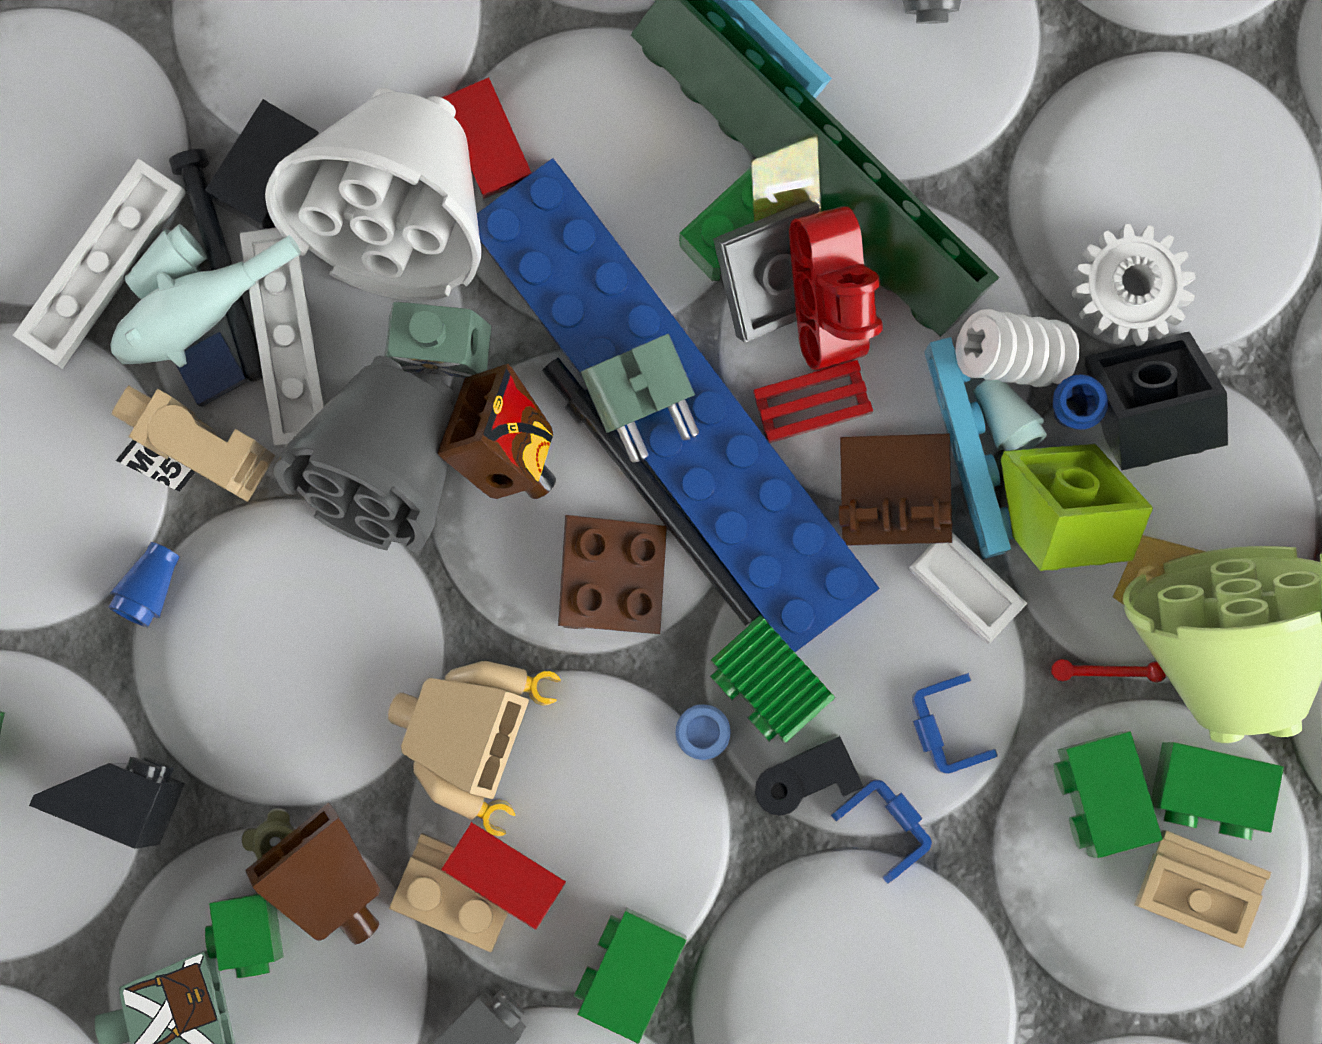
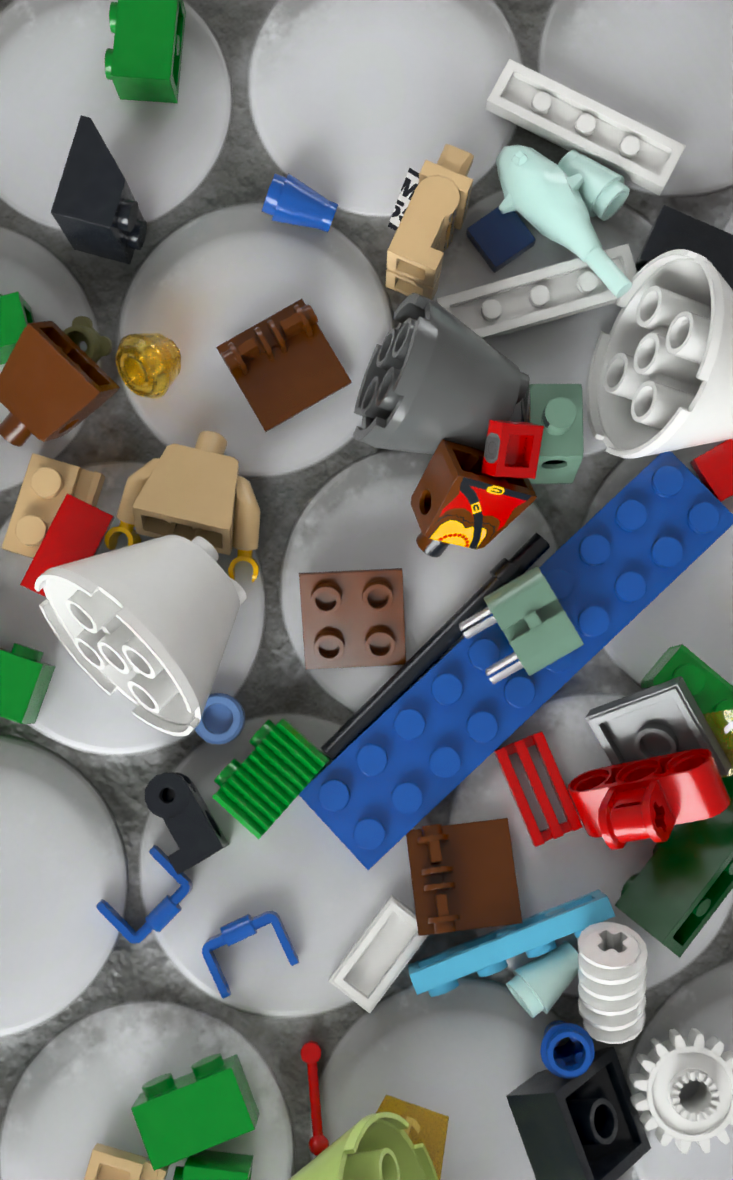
camera: 85 degrees right, 0 degrees up
black bar [169,148,263,382] -> none
lime slope [1001,444,1153,571] -> none
none -> white cone [35,534,247,737]
none -> clear yellow cone [116,333,181,399]
none -> reddish brown hinge [216,299,352,432]
none -> red plate [481,420,544,479]

